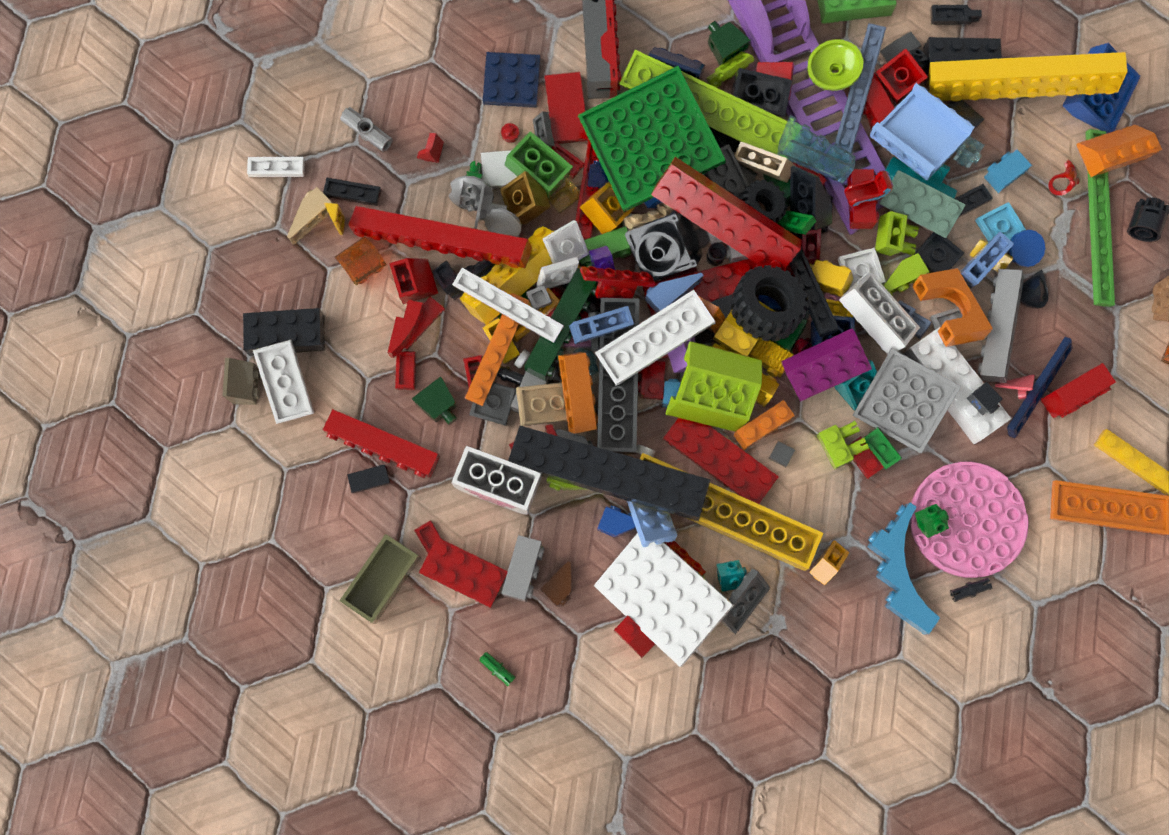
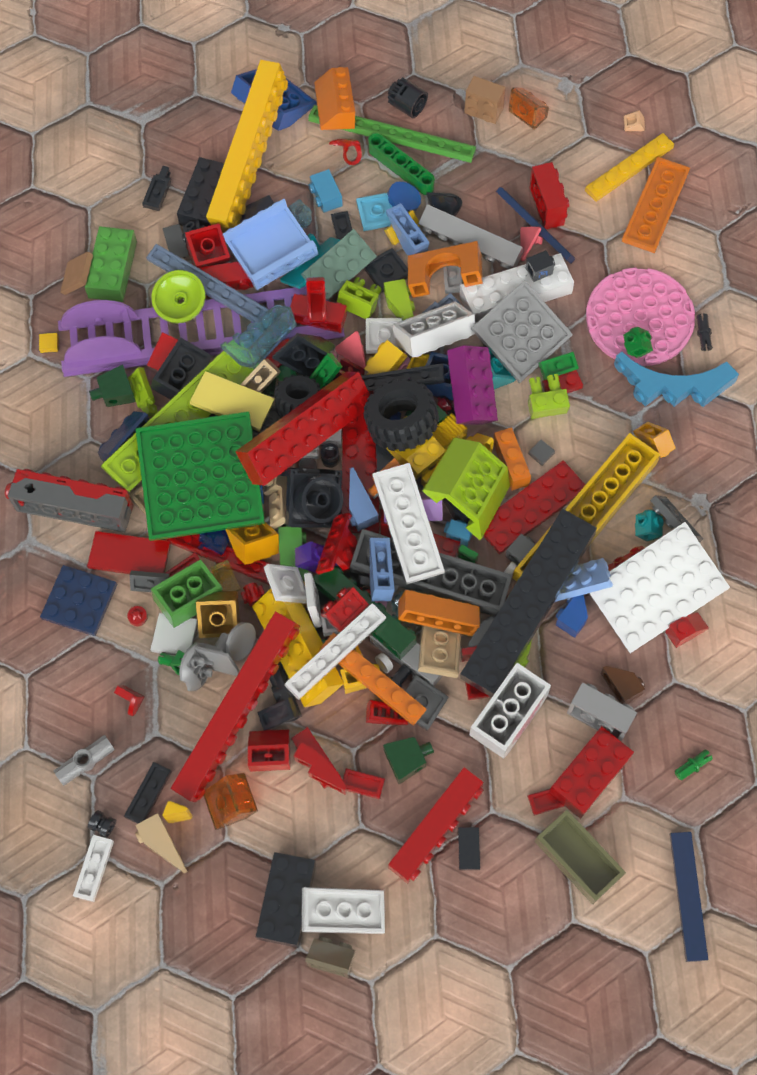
camera: 70 degrees left, 10 degrees down
none -> black wheel [87,810,116,838]
none -> light yellow tile [190,371,274,432]
none -> red gear [241,583,265,607]
none -> red bracket [320,587,369,632]
none -> coral piece [335,331,367,369]
none -> green beam [368,133,435,195]
none -> green tile [458,545,479,564]
none -> dark grey brick [505,534,535,565]
none -> dark blue tile [669,832,708,962]

